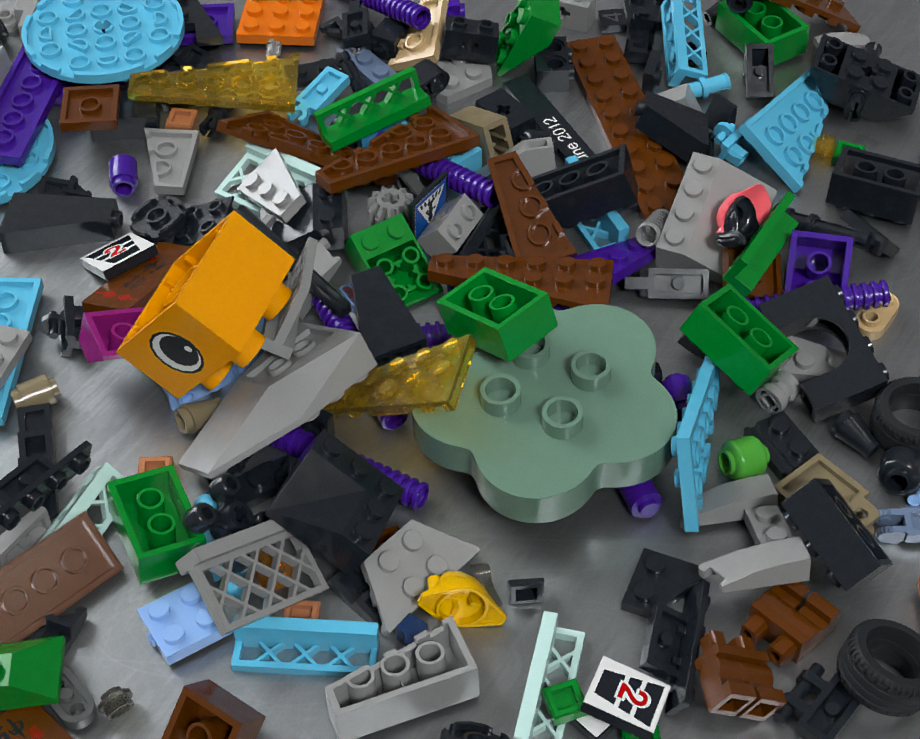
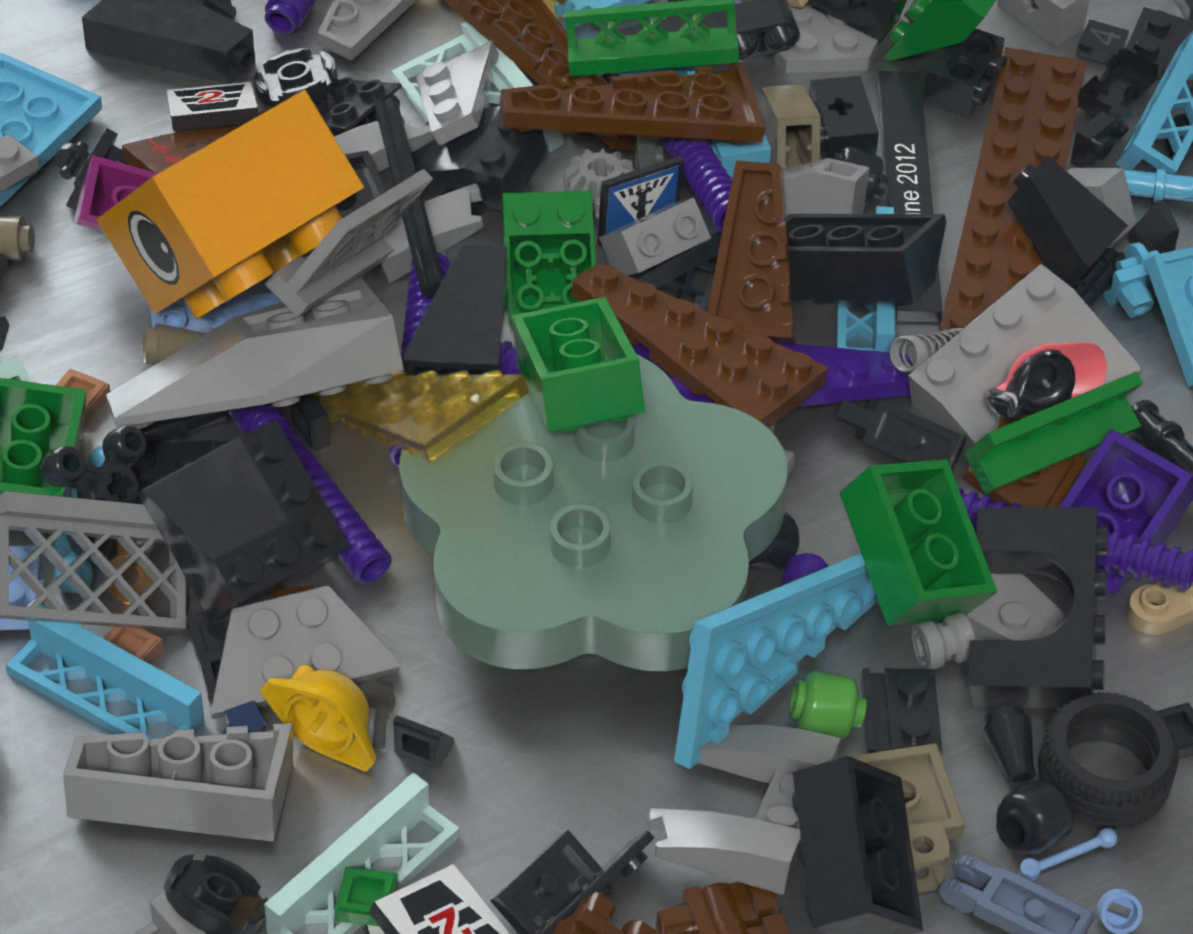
camera: 25 degrees right, 0 degrees up
dark purple brick [618,479,663,518] -> none
black wing [621,548,706,619] -> none

